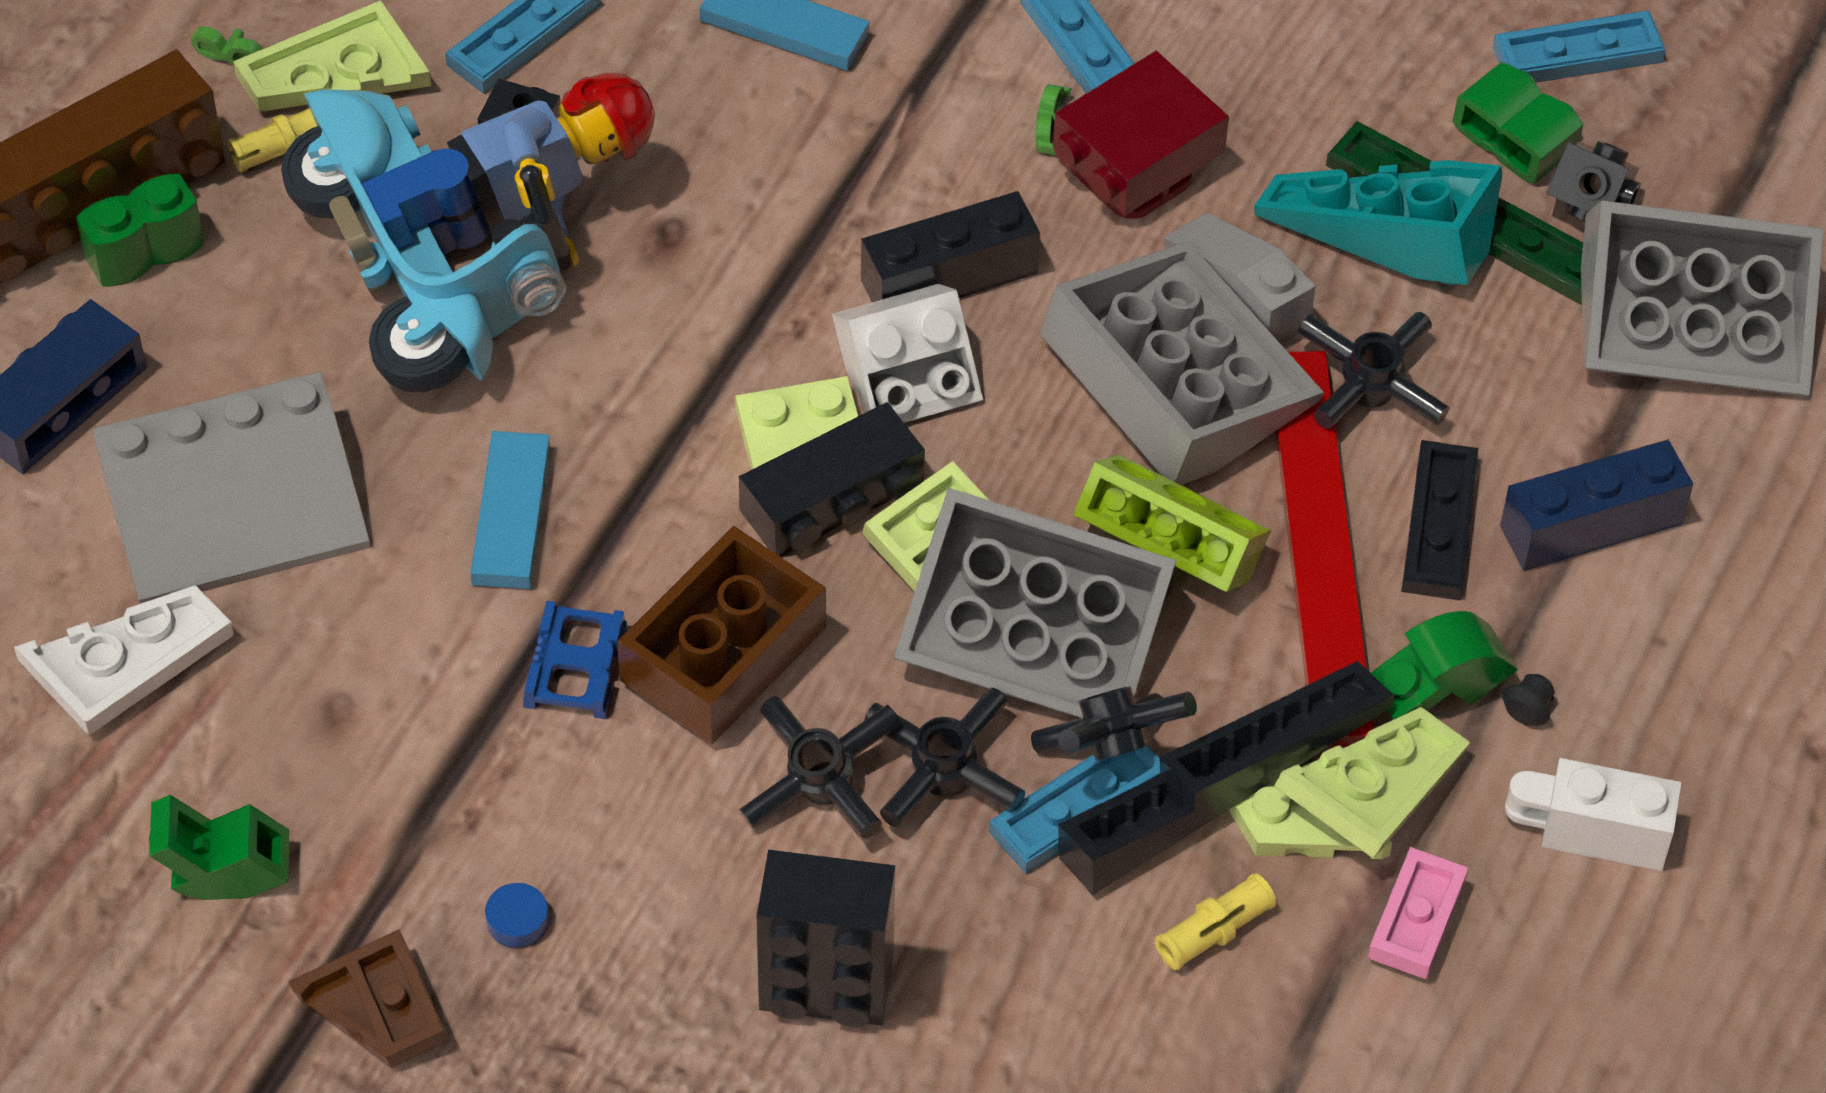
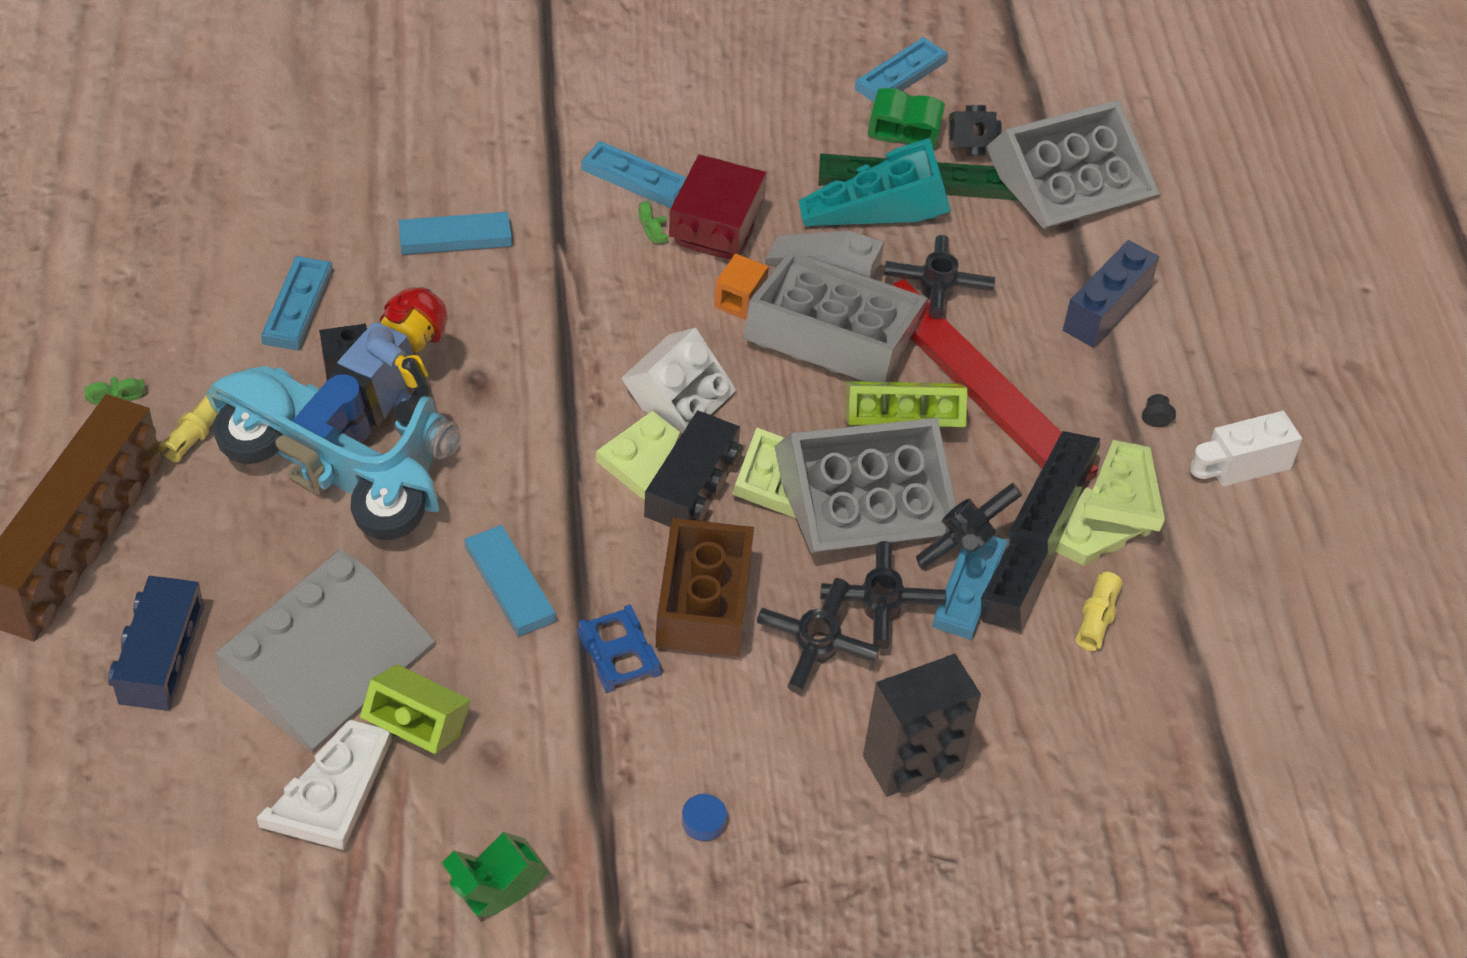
camera: 35 degrees left, 5 degrees down
green brick [76,174,204,287] -> none
yellowish green wing [233,0,431,112] -> none
reddish brown wing [289,929,450,1068] -> none
black brick [861,191,1040,302] -> none
bright pink plate [1368,847,1468,979] -> none
green brick [1371,611,1519,719] -> none
black tile [1401,440,1479,600] -> none
none -> lime brick [360,664,471,754]
none -> orange brick [714,253,769,320]

